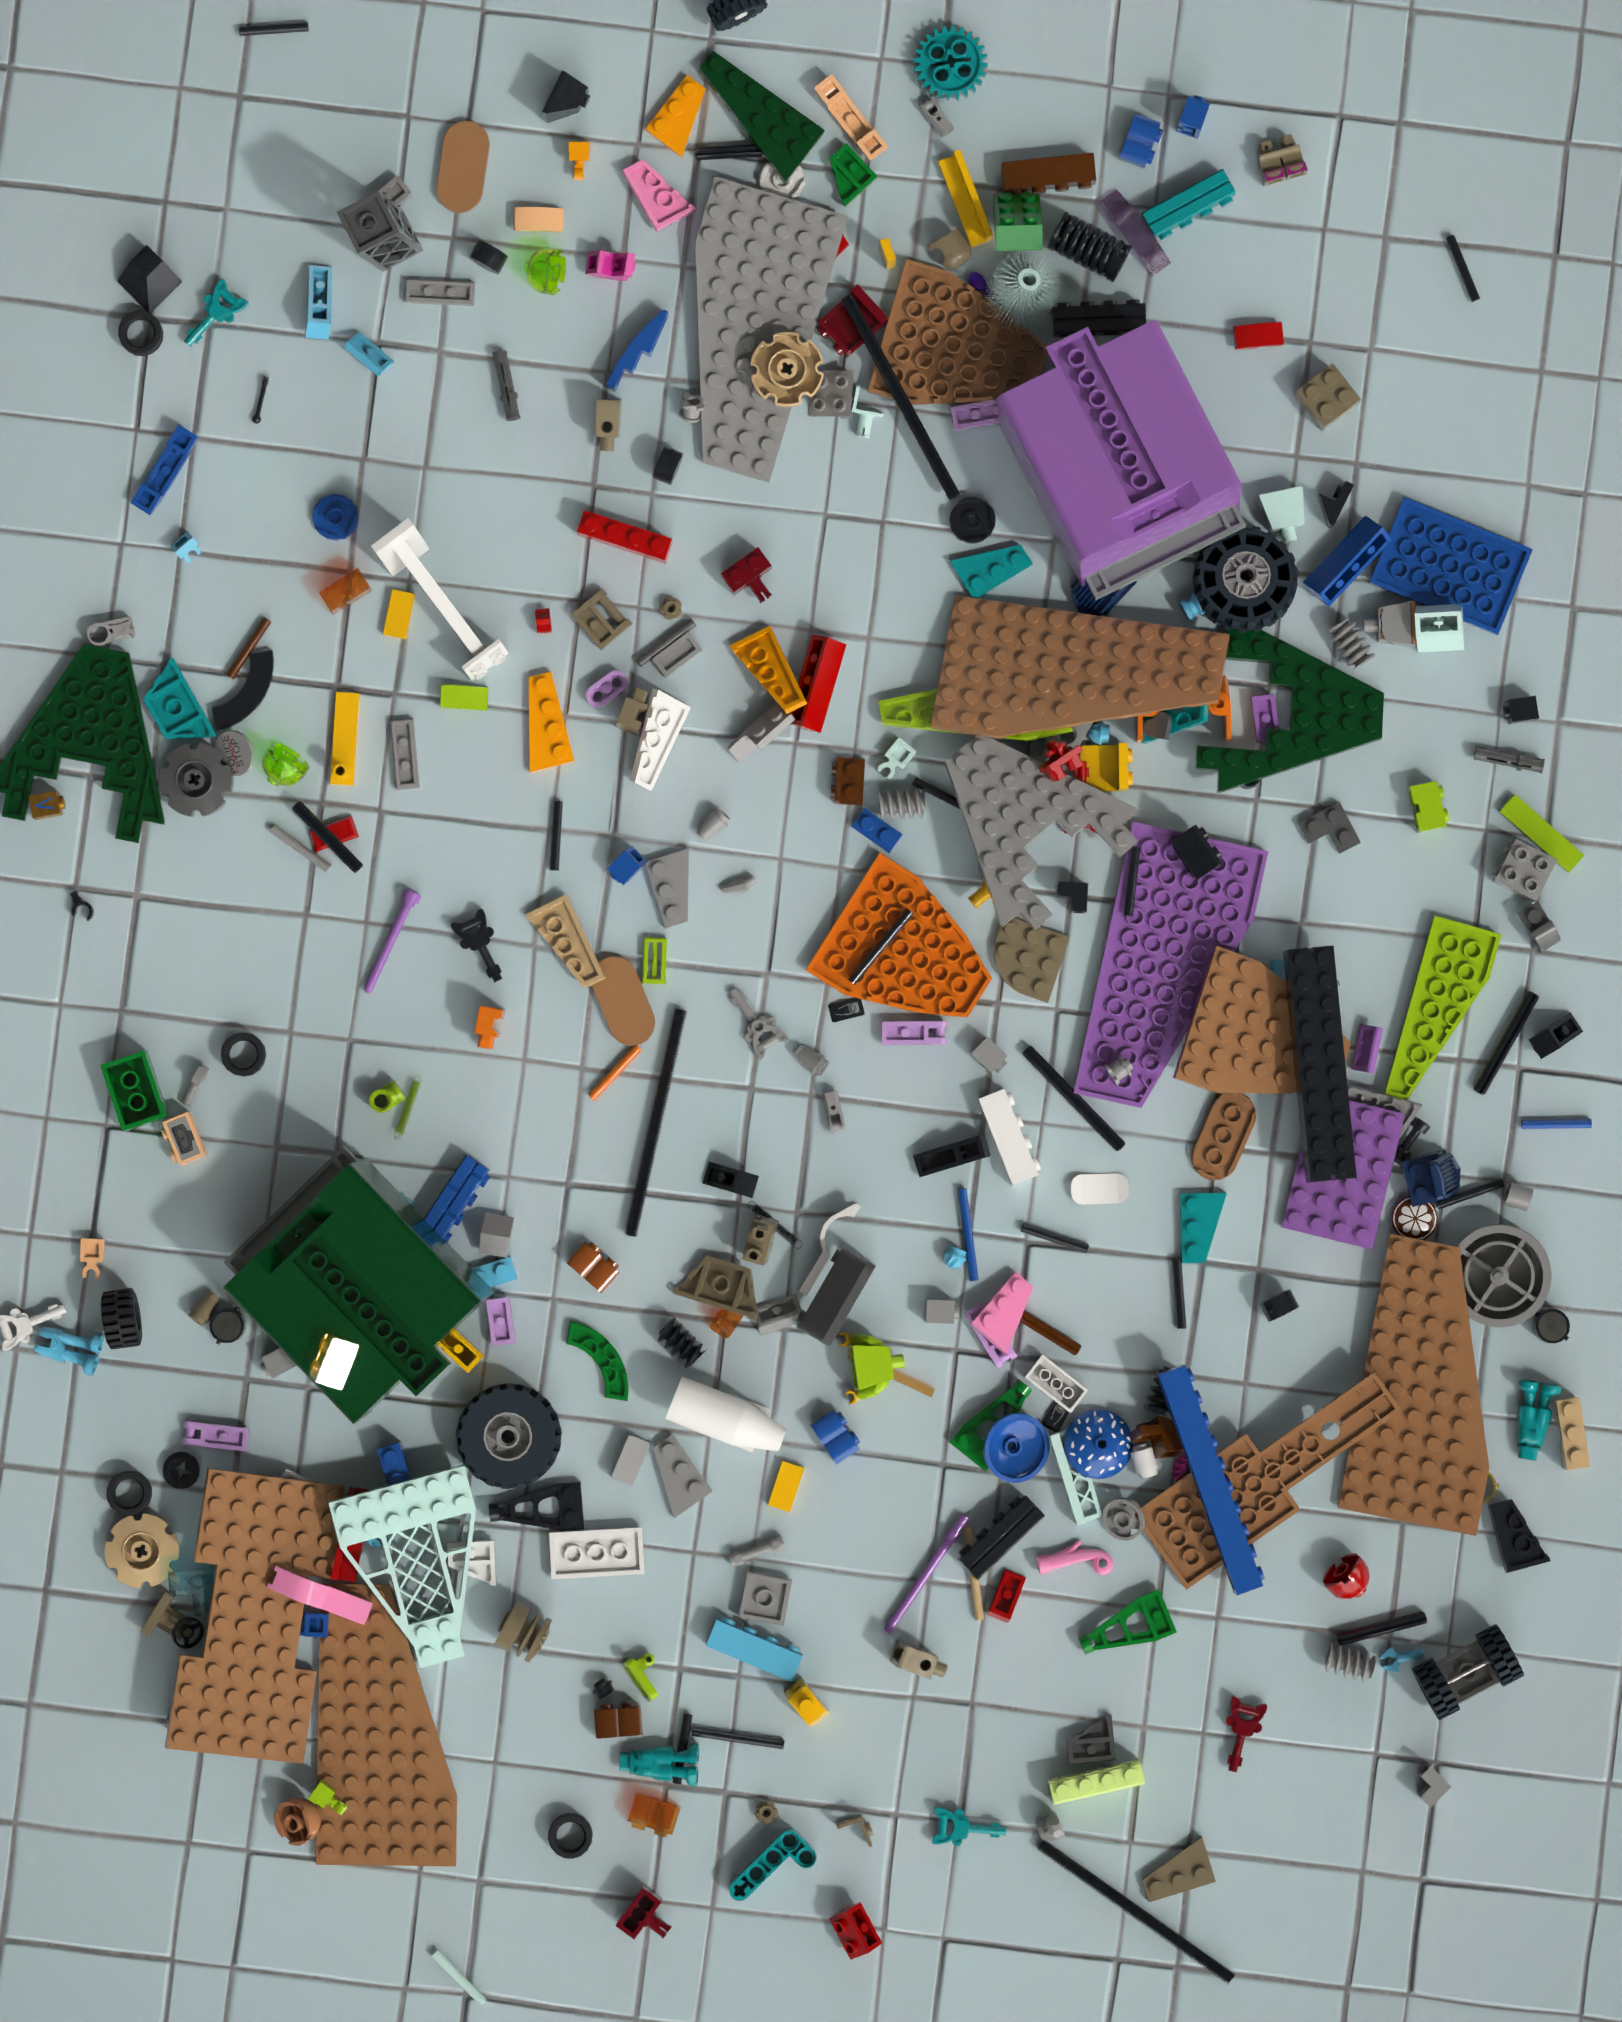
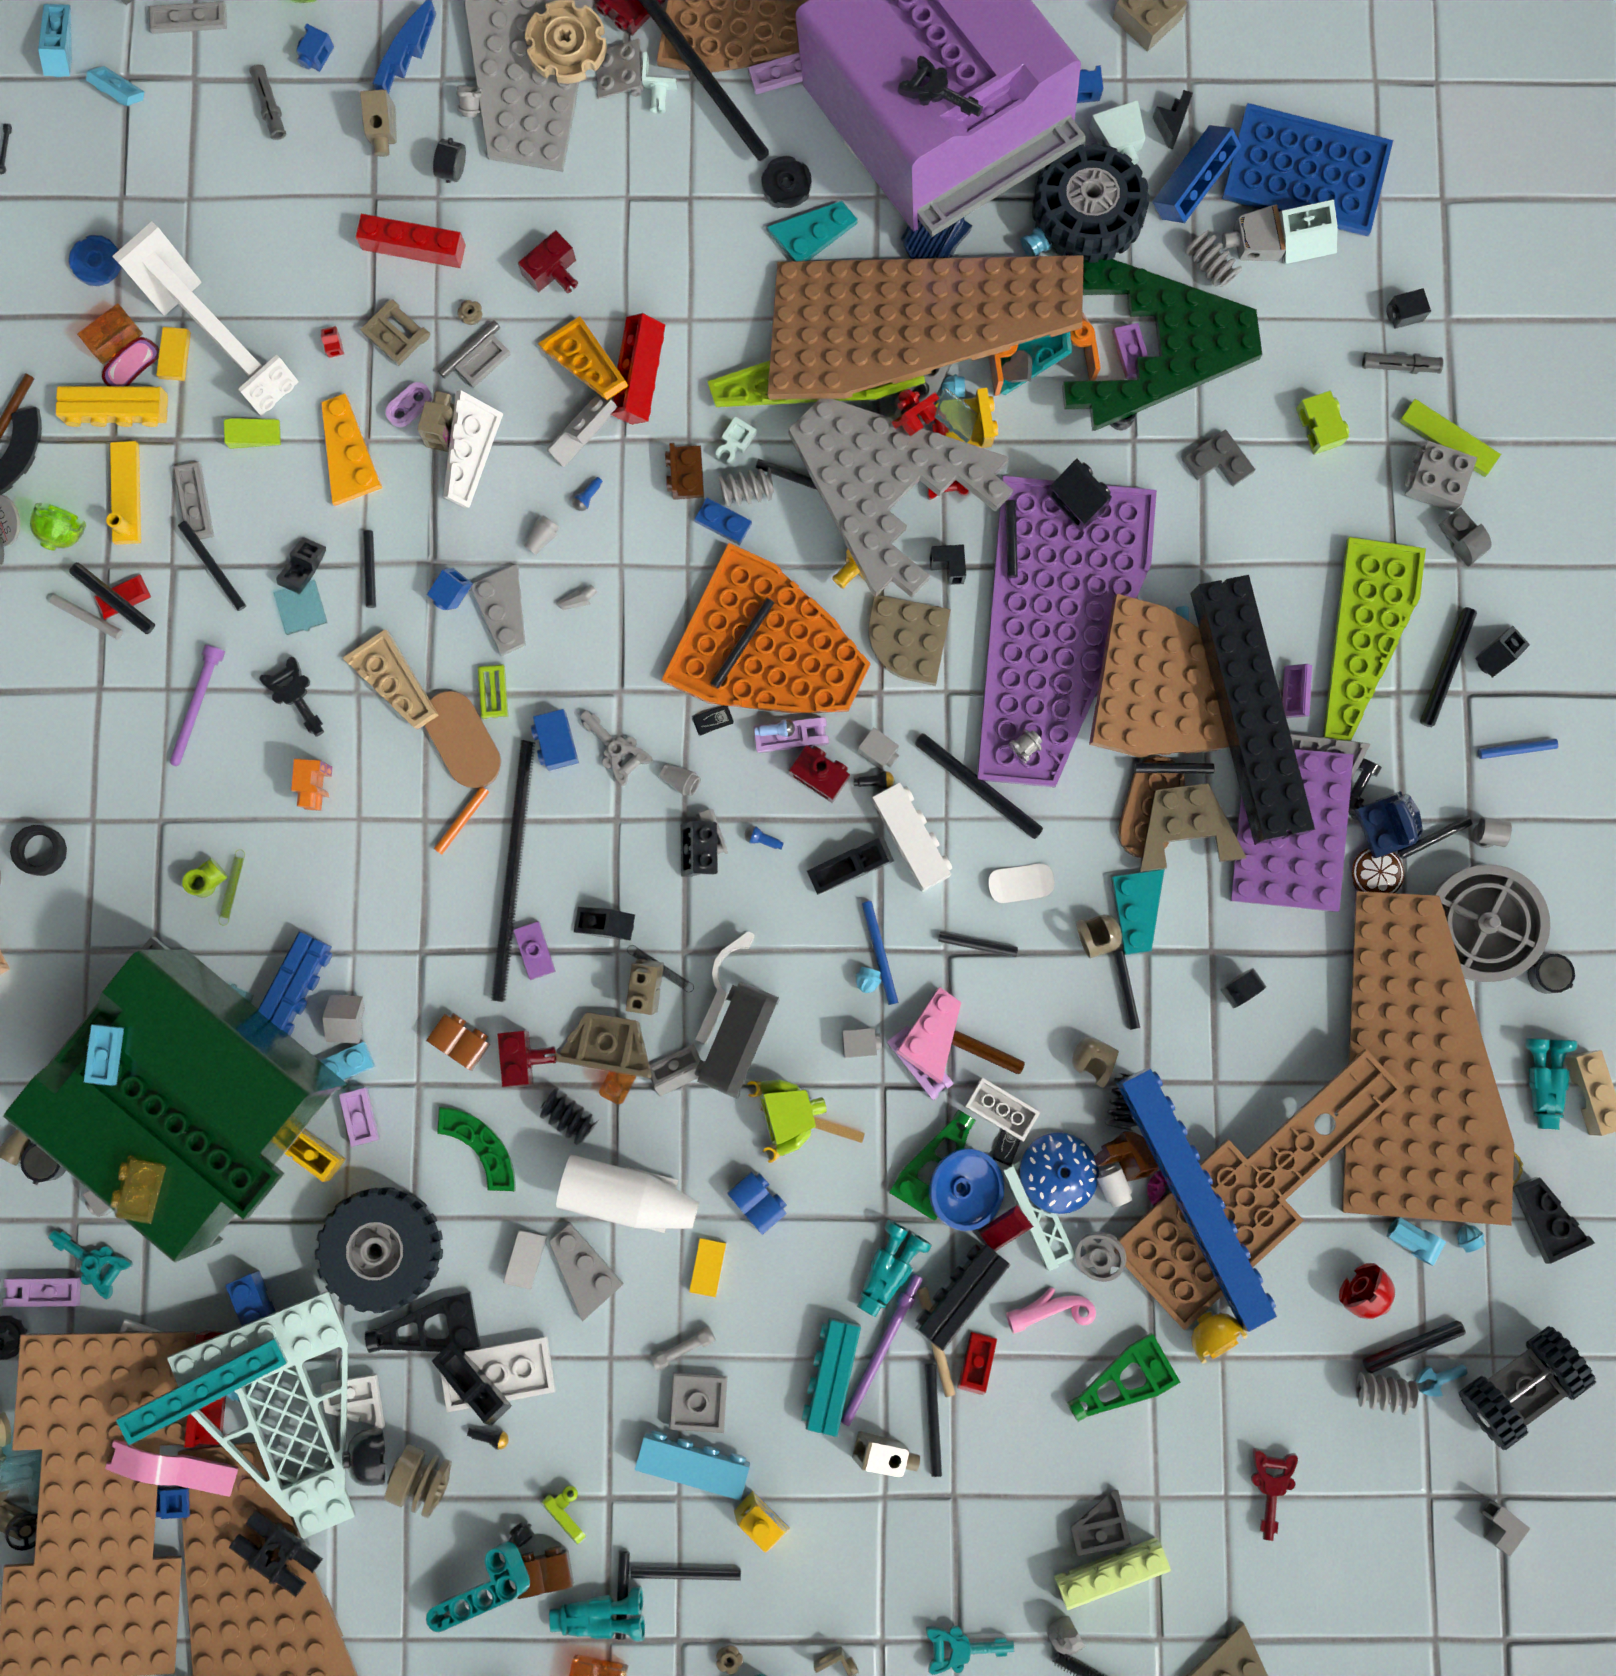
camera: 10 degrees left, 5 degrees down
none -> teal piece [48,1230,133,1299]
none -> yellow brick [56,386,168,427]
none -> medium azure plate [84,1024,124,1085]
none -> sticker [102,337,160,386]
none -> teal plate [116,1337,288,1446]
none -> black bar [178,521,247,611]
none -> black pin [229,1510,323,1597]
none -> clear light blue piece [273,580,328,635]
none -> black slope [276,537,326,594]
none -> blue brick [296,23,334,72]
none -> black cylinder [342,1428,386,1486]
none -> teal beam [426,1541,530,1632]
none -> black slope [432,1341,512,1425]
none -> black piece [467,1428,509,1450]
none -> dark red brick [497,1031,557,1087]
none -> medium lavender plate [514,921,556,980]
none -> blue brick [531,709,579,771]
none -> blue piece [572,477,603,511]
none -> black bracket [680,821,718,877]
none -> blue piece [744,826,784,850]
none -> light blue piece [755,719,795,737]
none -> dark red brick [789,745,850,803]
none -> teal brick [801,1317,861,1437]
none -> black piece [854,771,894,789]
none -> teal piece [857,1220,932,1317]
none -> black piece [898,56,983,117]
none -> black bar [925,1364,942,1477]
none -> clear light blue piece [935,388,978,443]
none -> dark red tile [978,1205,1034,1252]
none -> dark tan helmet [1072,1037,1119,1088]
none -> dark tan helmet [1075,914,1122,959]
none -> blue brick [1077,65,1104,103]
none -> black bar [1134,763,1215,774]
none -> dark tan wing [1140,783,1247,872]
none -> yellow cylinder [1191,1311,1248,1363]
none -> medium azure piece [1386,1217,1446,1266]
none -> medium azure plate [1457,1225,1485,1253]

